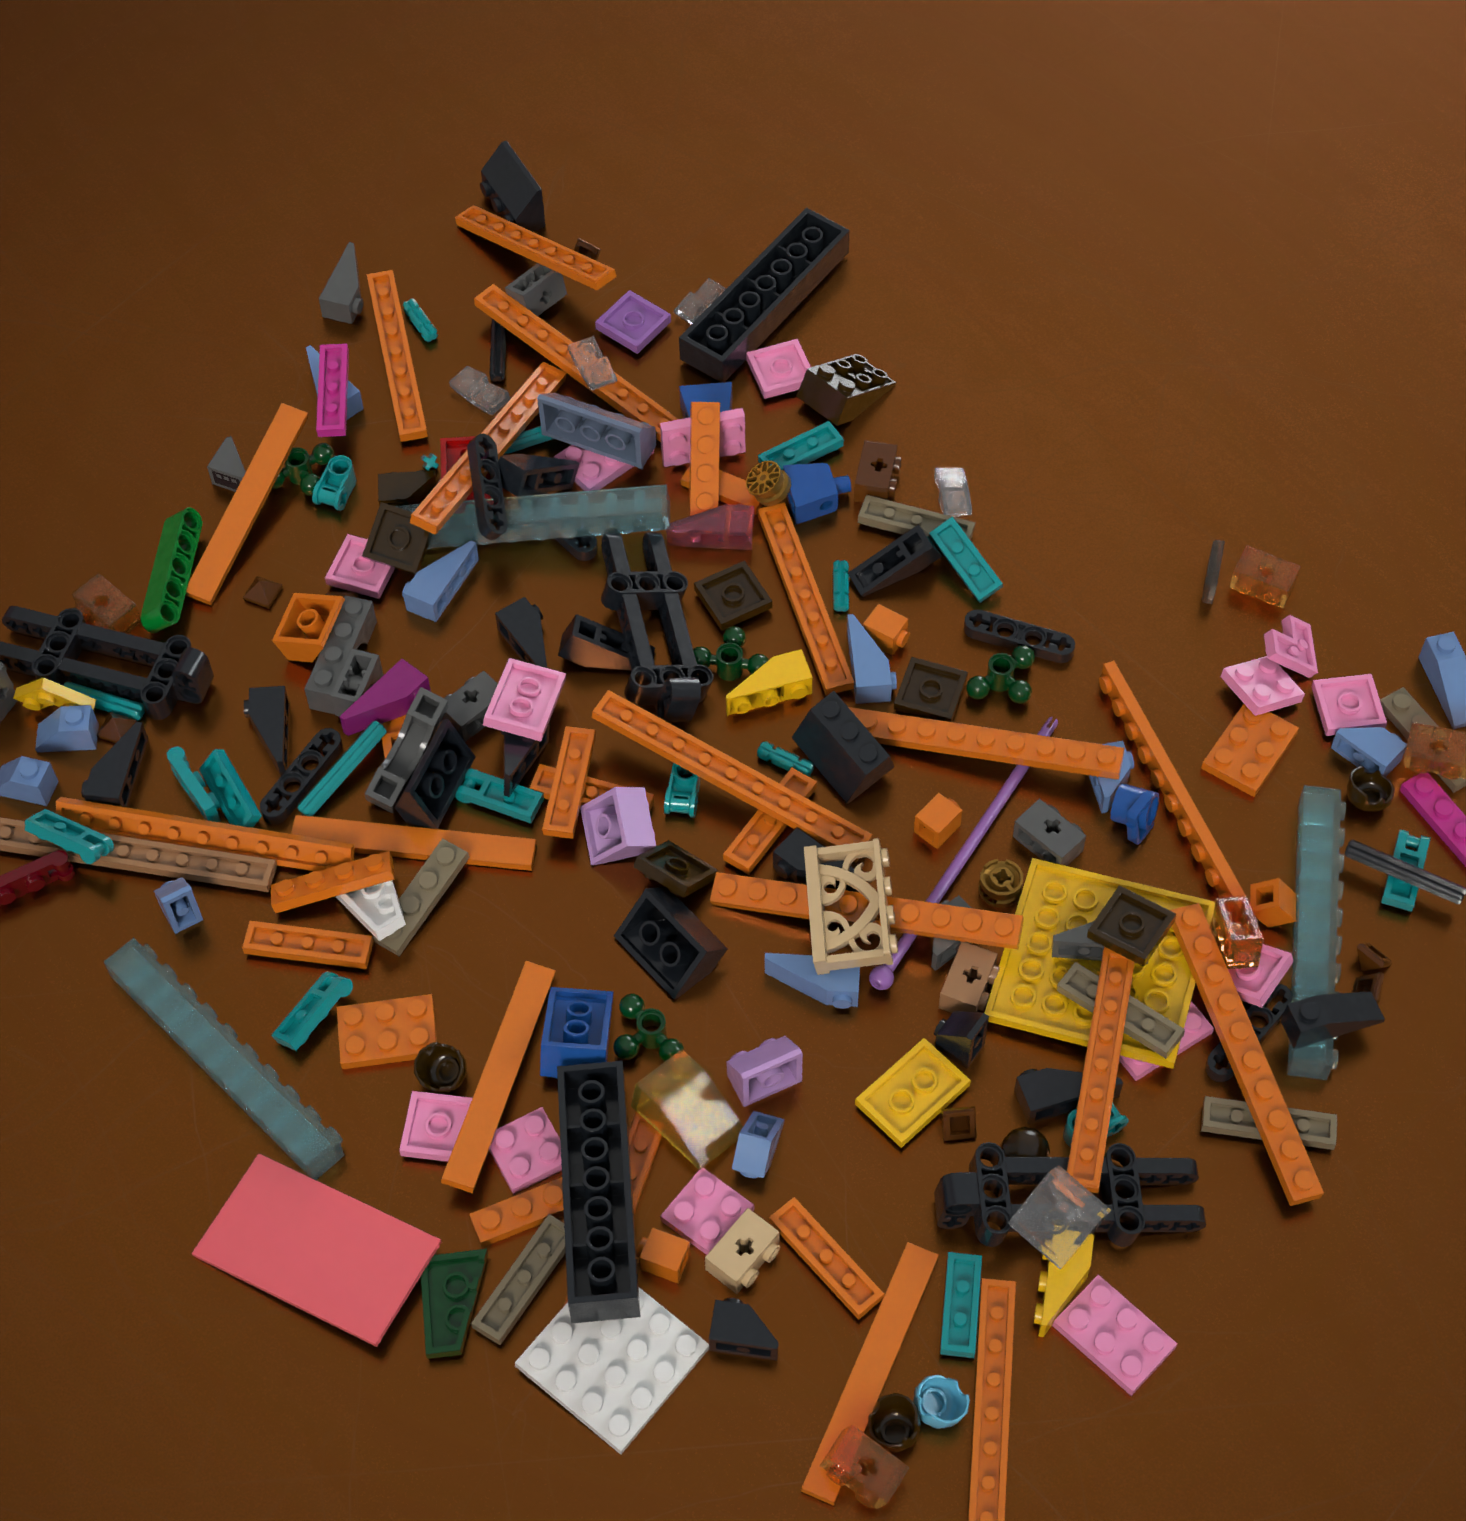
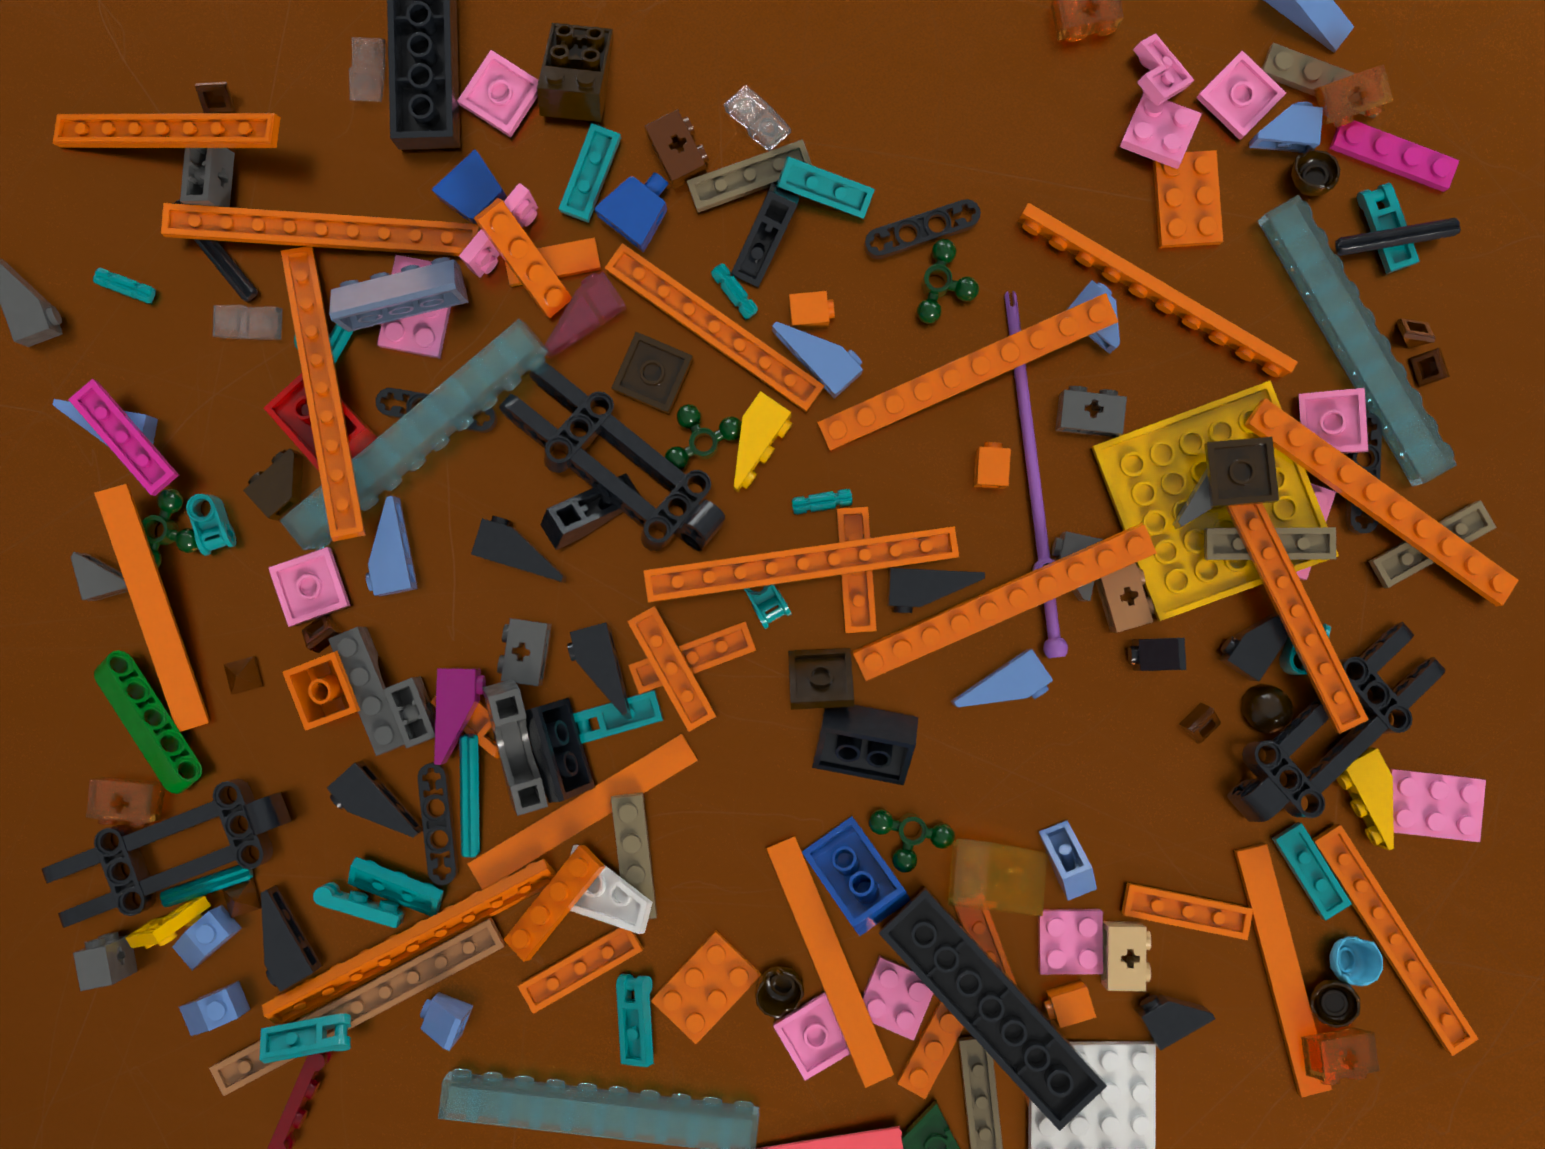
camera: 40 degrees left, 30 degrees up
dark brown plate [362,502,432,575] -> none
orange plate [366,270,428,442] -> none
teal axle [421,453,439,471] -> none
black beam [467,434,508,540] -> none
black slope [480,141,546,232] -> none
bright pink plate [483,658,566,741] -> none
black slope [499,454,580,497] -> none
clear slope [568,336,618,391] -> none
lavender slope [580,787,656,865] -> none
medium lavender plate [595,290,671,354] -> none
lavender slope [726,1036,803,1107] -> none
pearl gold wheel [746,461,791,506] -> none
black slope [792,691,894,805] -> none
tan fence [804,838,898,975] -> none
yellow plate [855,1038,971,1148] -> none
dark brown plate [894,657,968,722] -> none
pearl gold wheel [979,859,1023,908] -> none
clear slope [1008,1165,1112,1269] -> none
blue piece [1111,783,1159,845] -> none
clear smoke tile [1201,540,1225,604] -> none
clear orange brick [1211,896,1264,969] -> none
orange brick [1250,878,1296,928] -> none
black slope [1281,992,1385,1049] -> none

